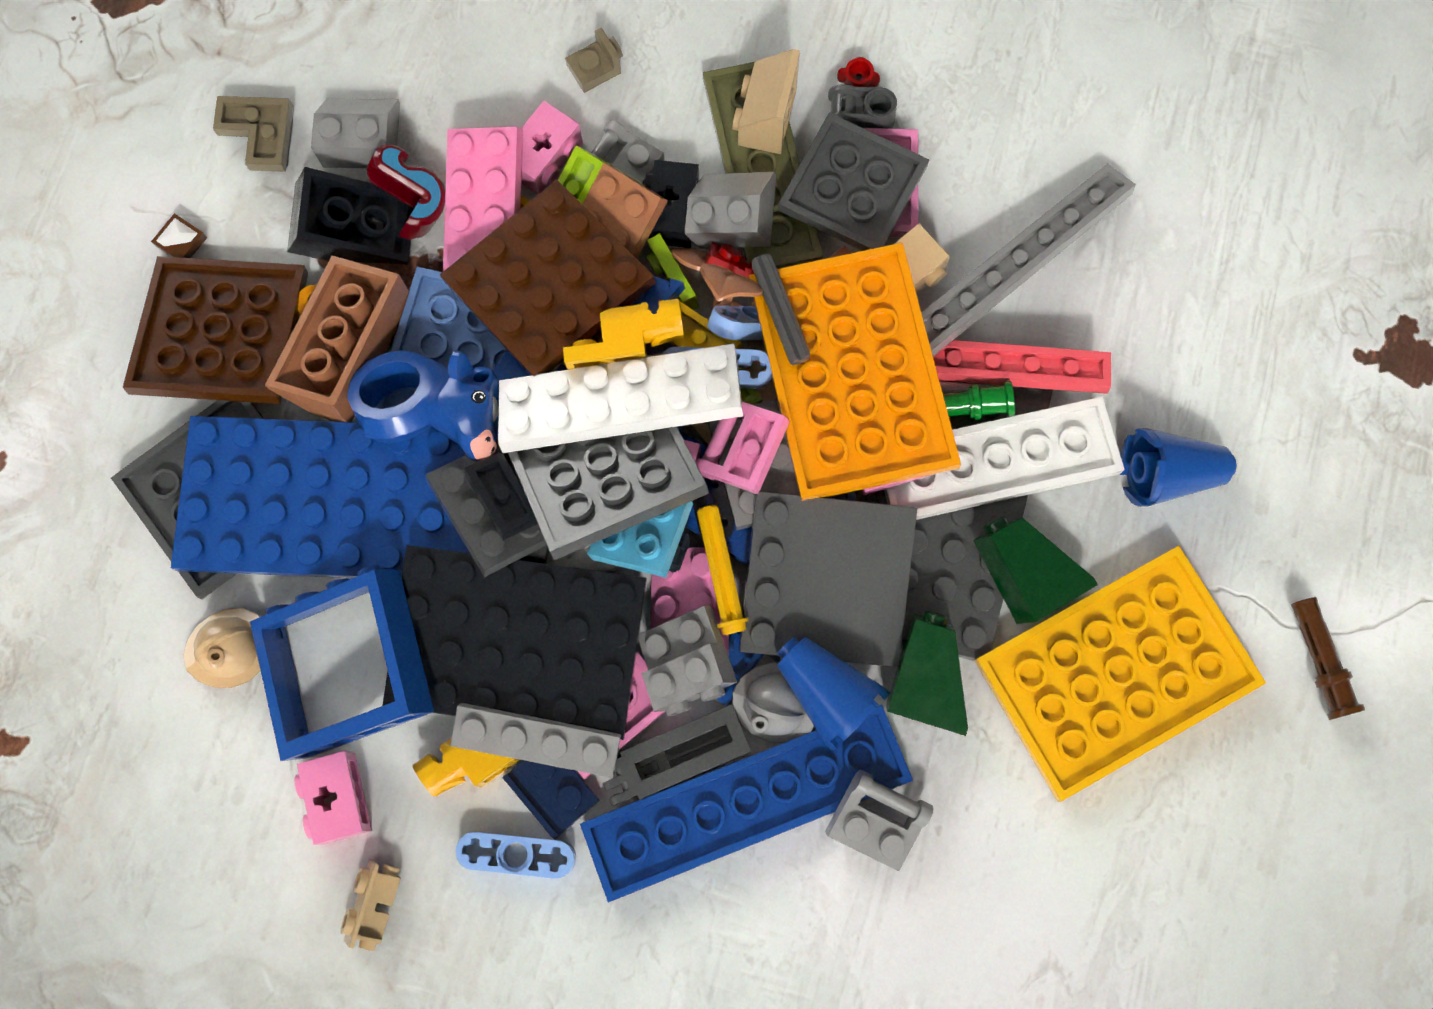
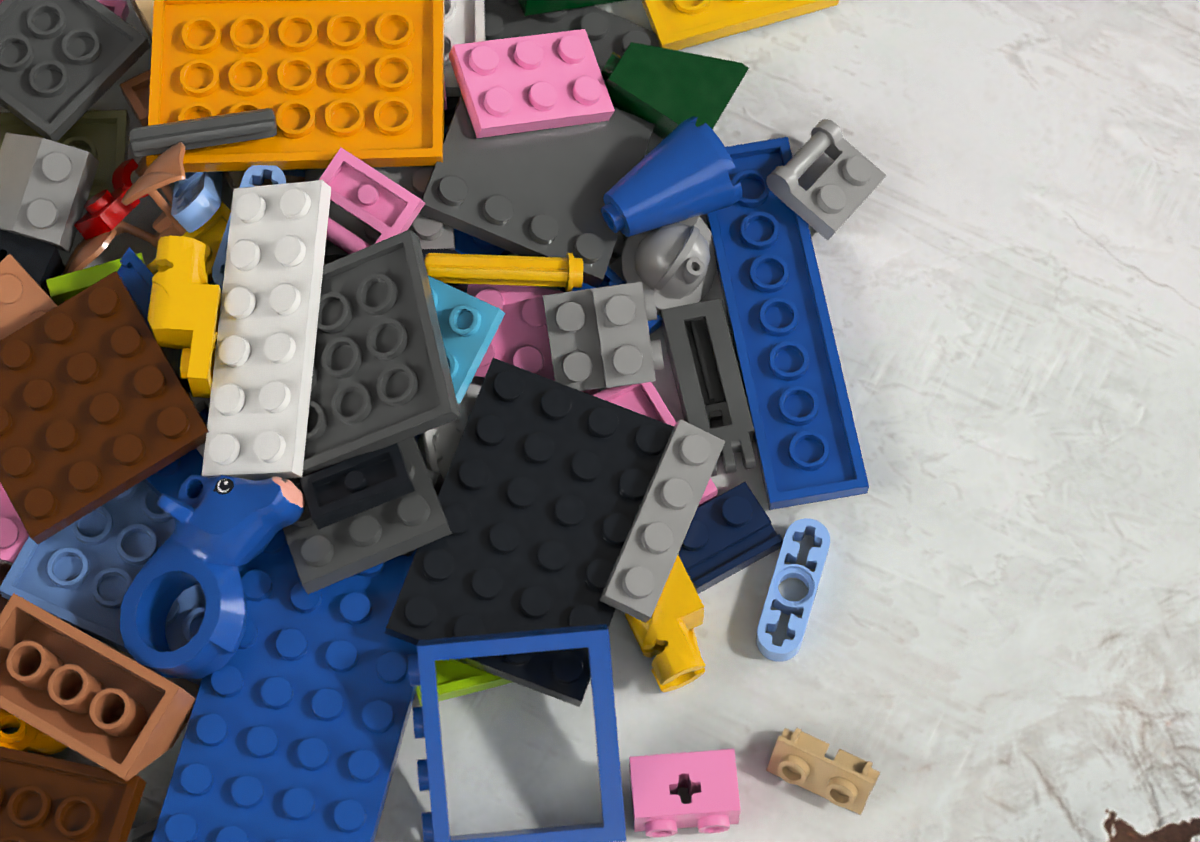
camera: 80 degrees left, 10 degrees down
none -> bright pink plate [448,29,615,138]

